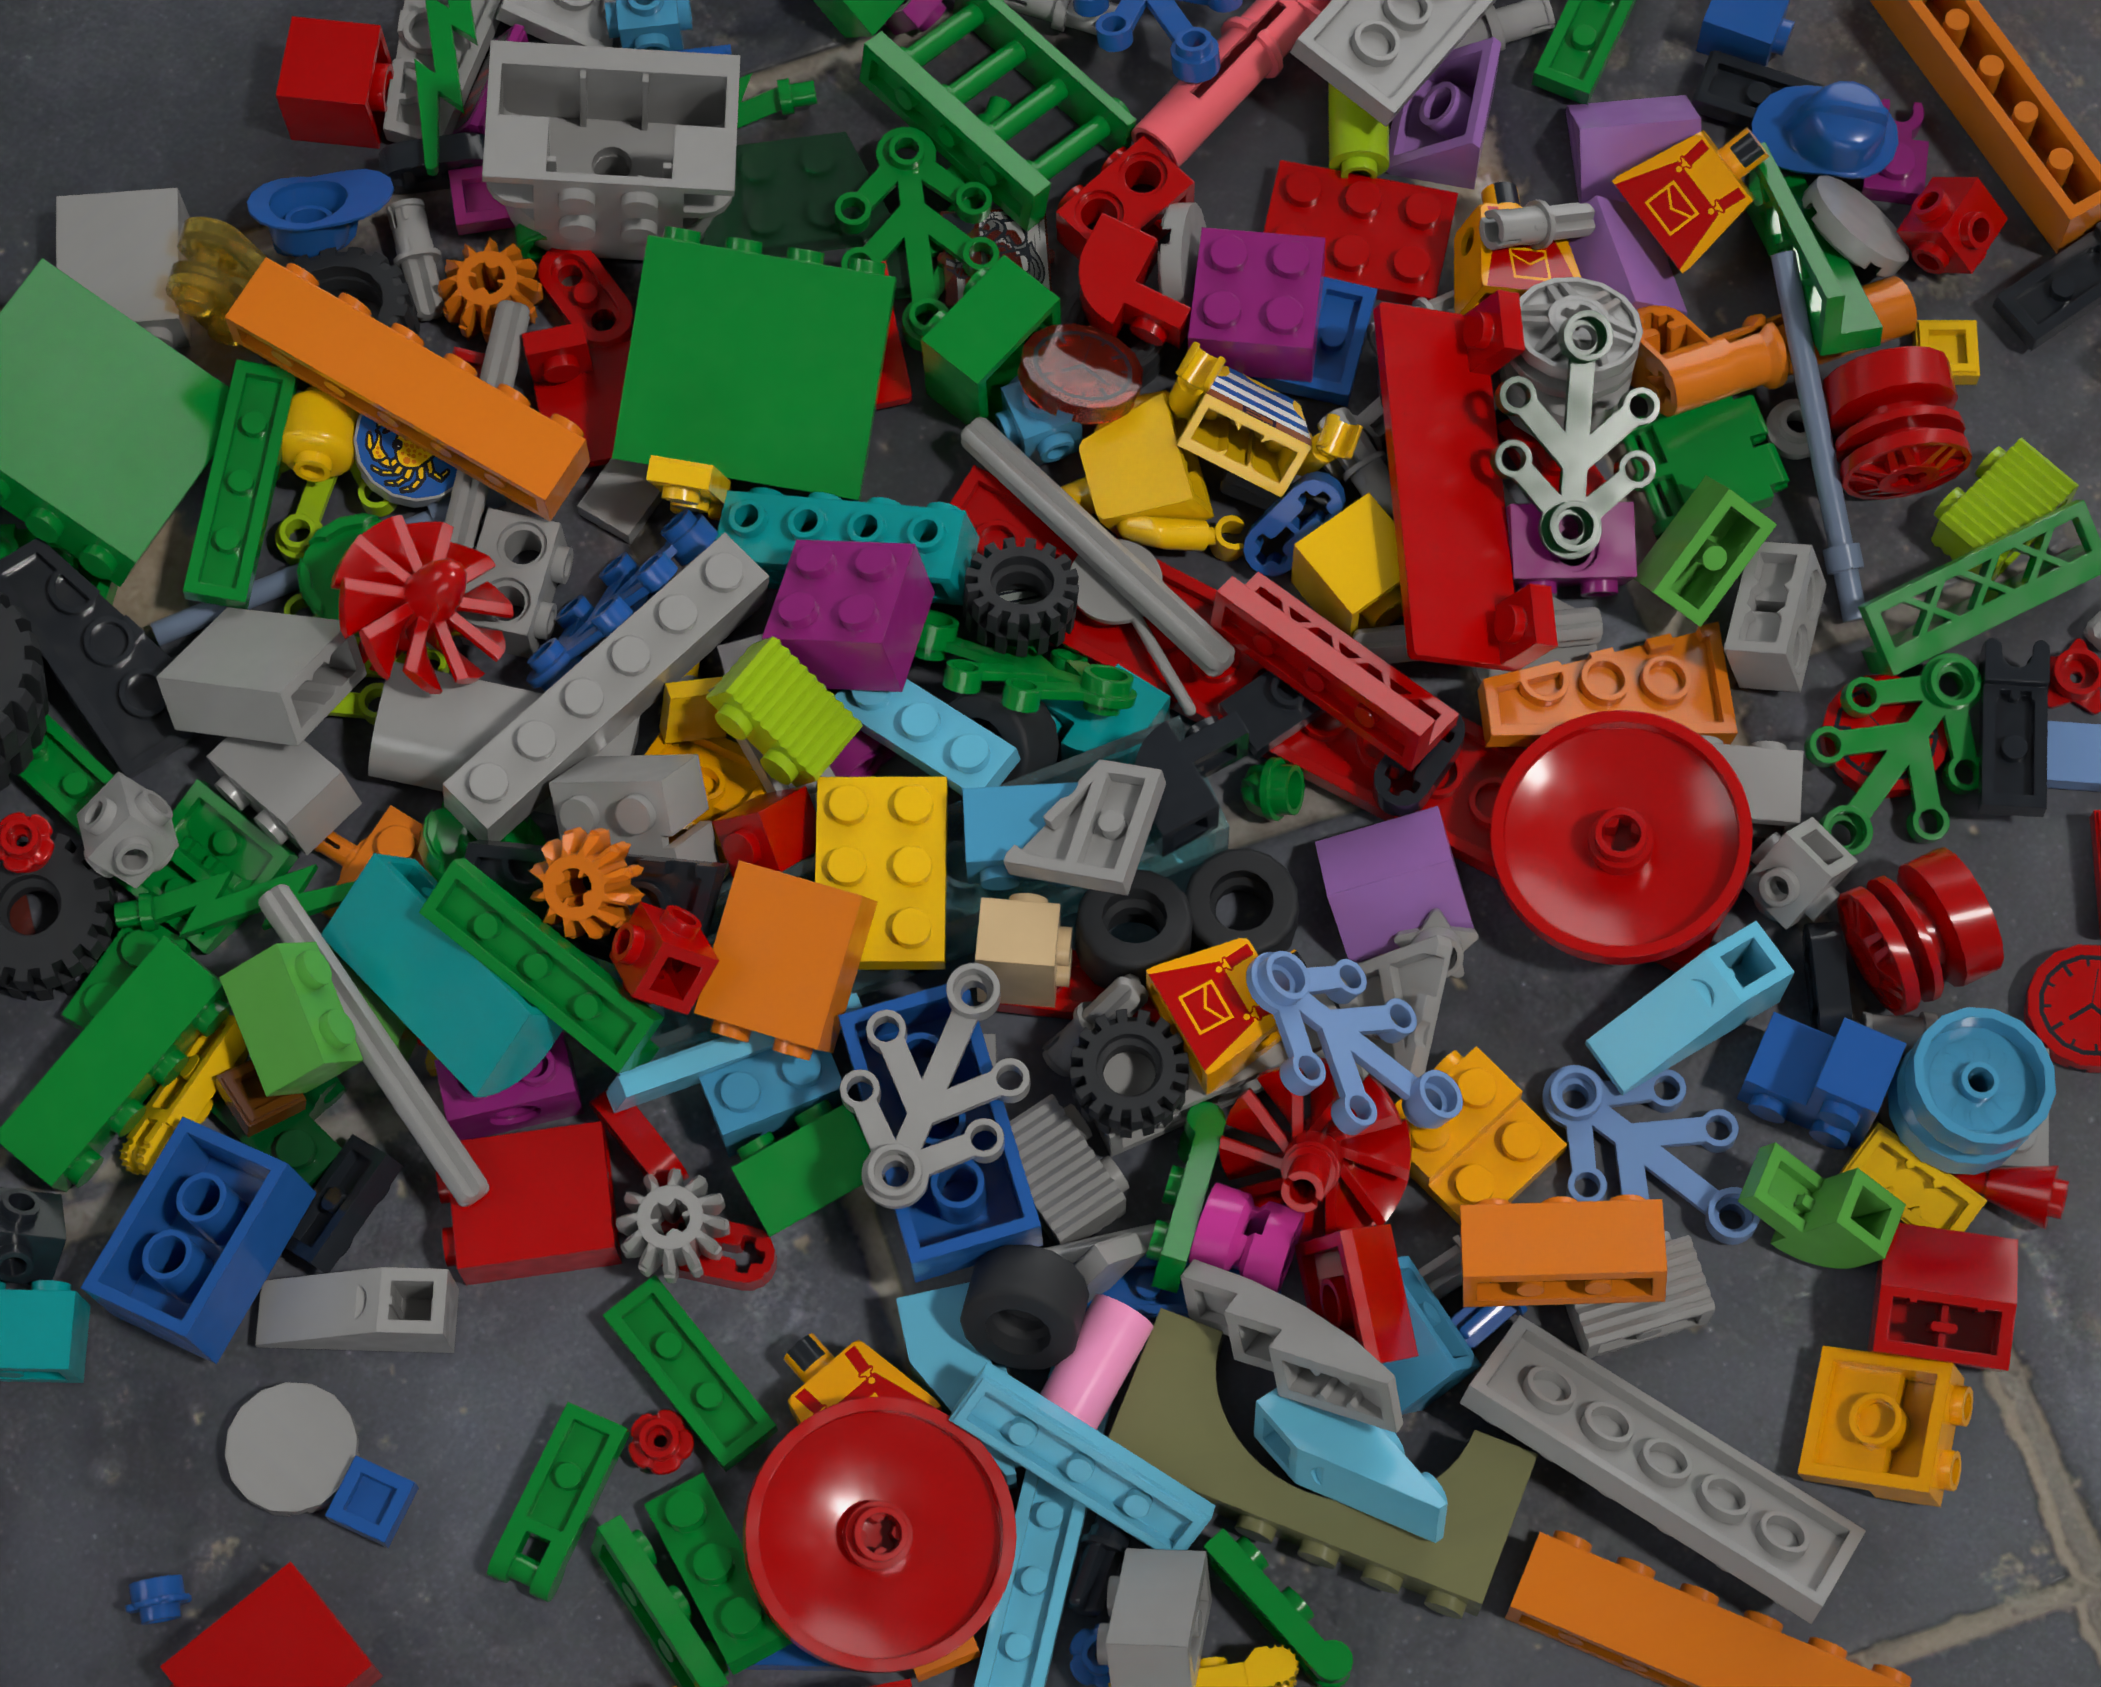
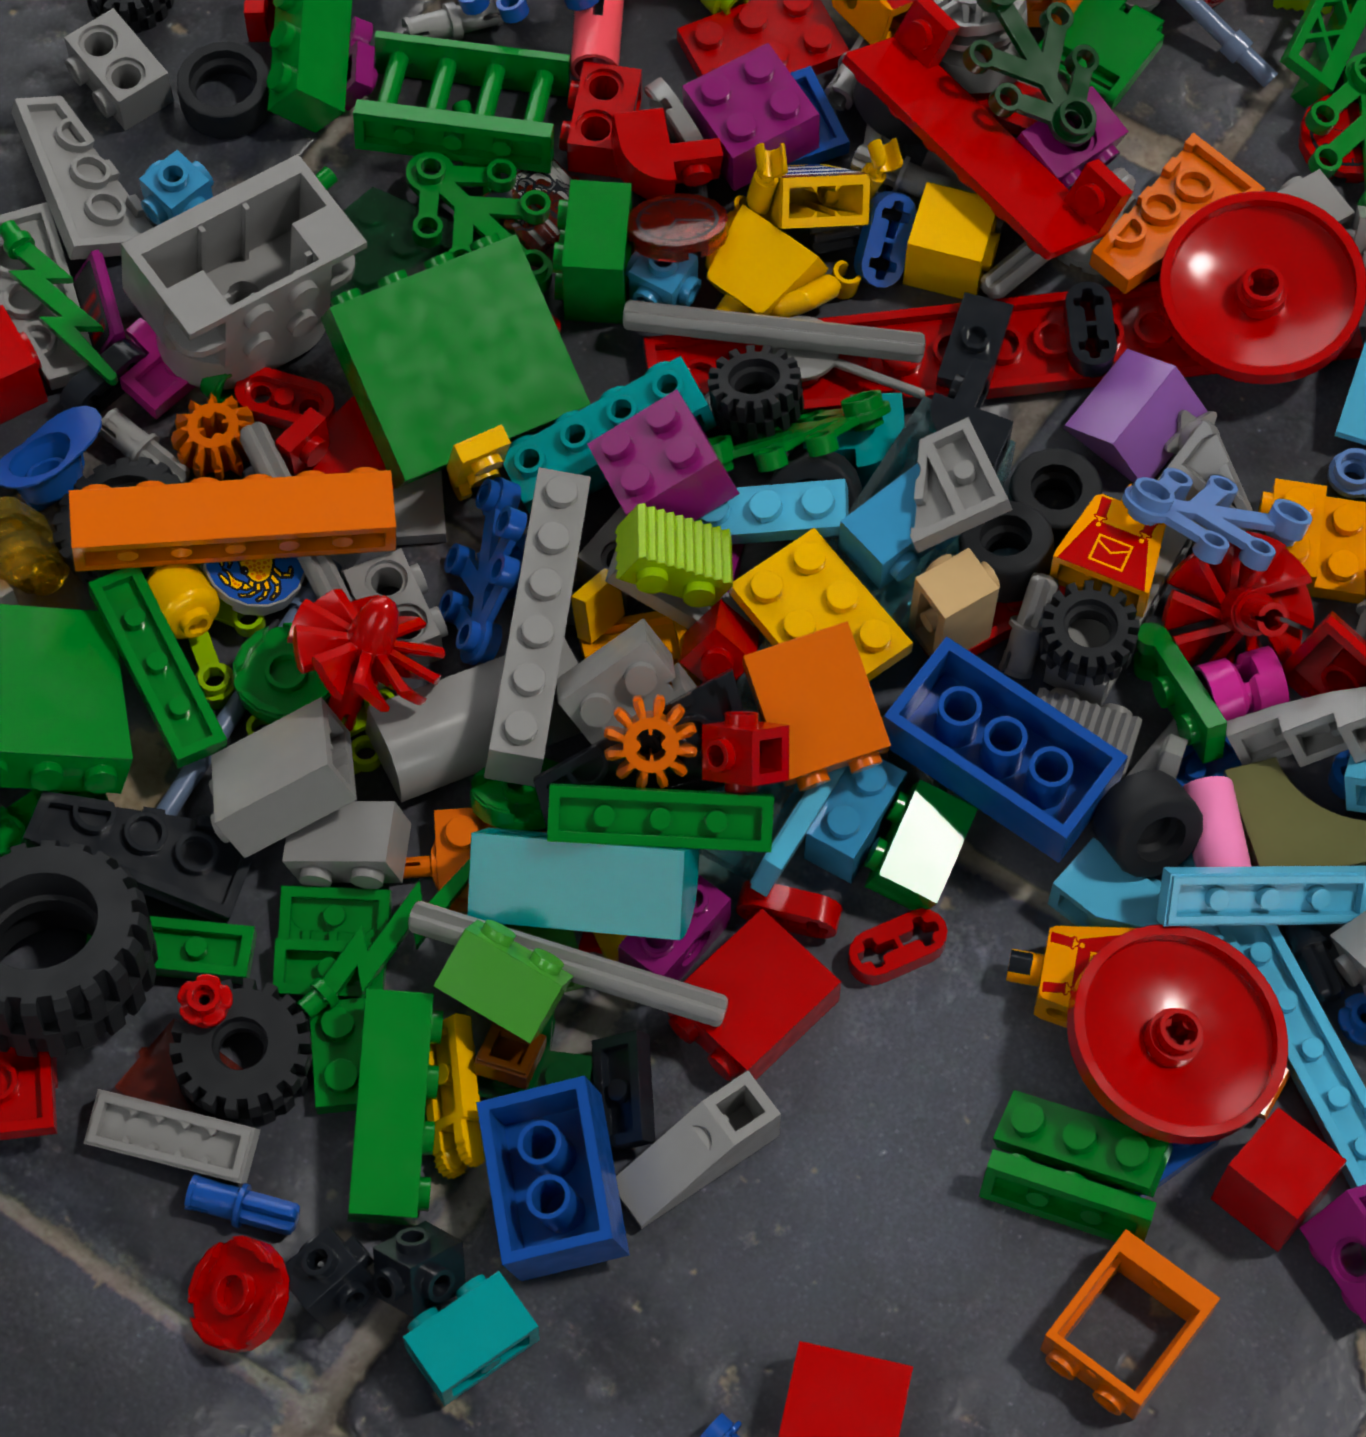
camera: 40 degrees left, 5 degrees down
light grey brick [76,771,179,889] -> none
light grey tile [225,1382,360,1516] -> none
blue plate [325,1455,419,1548] -> none
green plate [487,1402,630,1602] -> none
green plate [603,1275,778,1472] -> none
light grey gear [616,1168,730,1284] -> none
red plate [628,1409,694,1475] -> none
light grey plant [840,963,1031,1209] -> none
red fence [1210,571,1459,772] -> none
green plate [1241,757,1305,821] -> none
bright green brick [1634,475,1777,627] -> none
light grey brick [1724,542,1827,693] -> none

